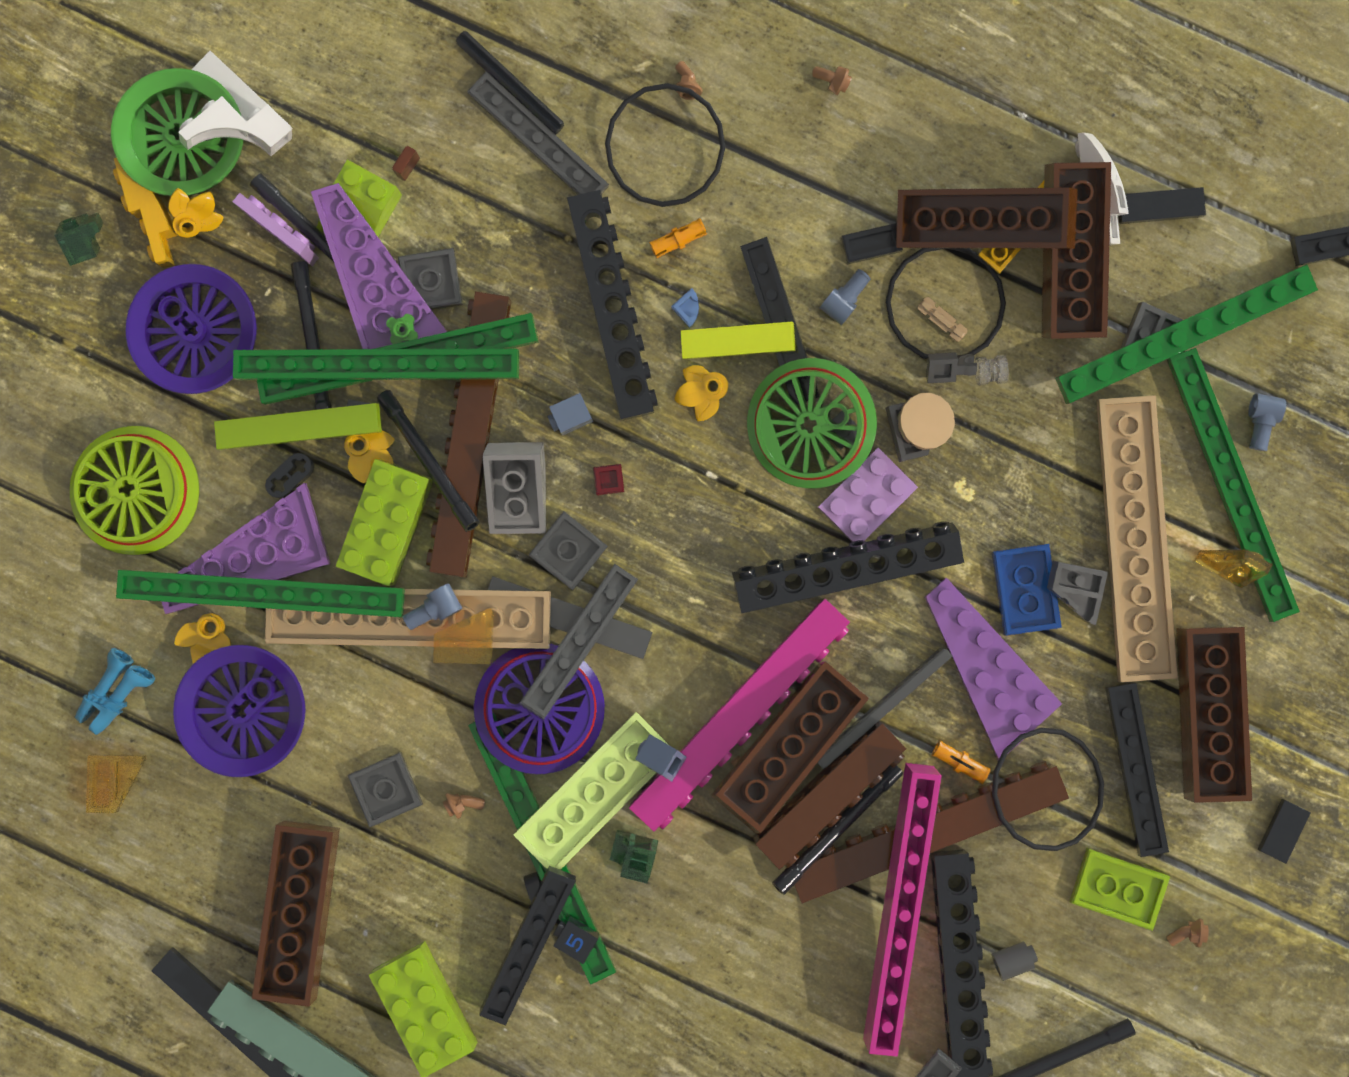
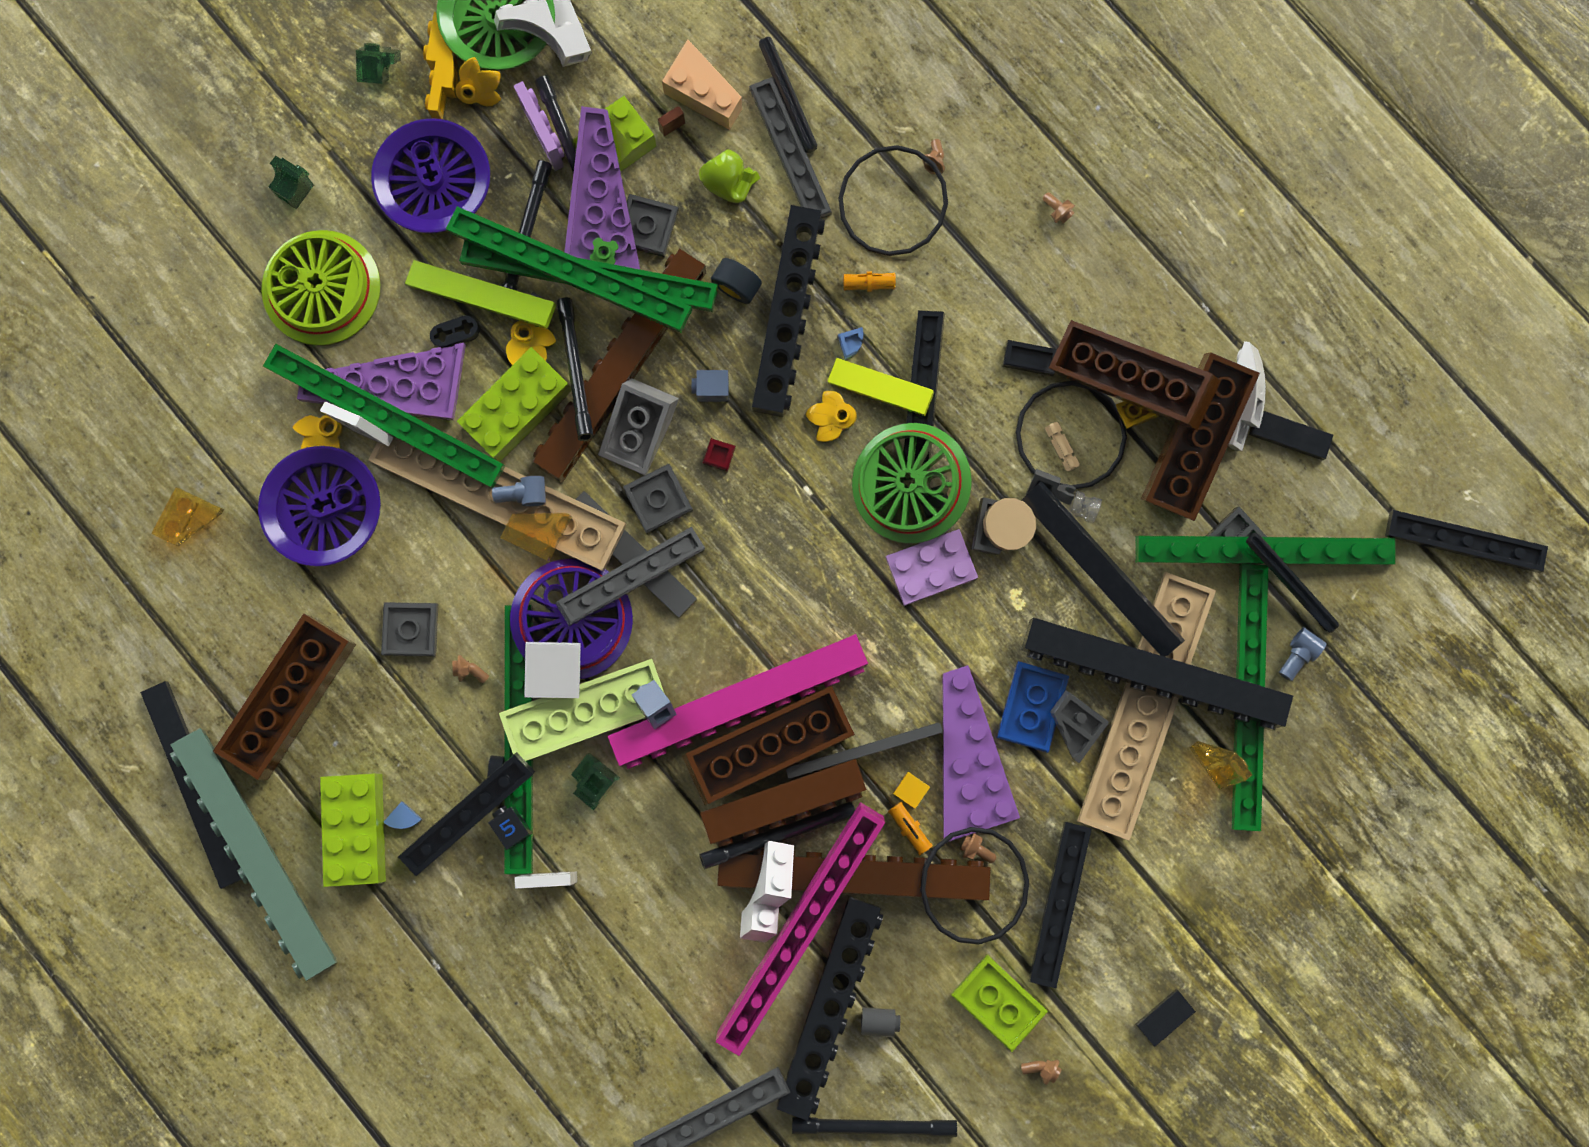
camera: 20 degrees right, 5 degrees down
dark azure piece [74,648,155,735] -> none
black brick [732,521,964,613] -> none
sand blue pin [820,269,871,326] -> none
reddish brown brick [1176,627,1252,803] -> none
none -> clear green brick [268,155,314,209]
none -> white tile [320,402,394,447]
none -> medium blue tile [383,802,423,829]
none -> white tile [515,871,577,889]
none -> white tile [525,642,581,698]
none -> light nougat wedge [662,40,742,130]
none -> lime piece [699,149,760,203]
none -> black wheel [711,258,762,304]
none -> white arch [740,841,794,942]
none -> yellow tile [893,772,930,809]
none -> medium nougat plate [960,833,996,863]
none -> black tile [1021,482,1185,657]
none -> black brick [1021,617,1293,731]
none -> black axle [1246,533,1339,633]

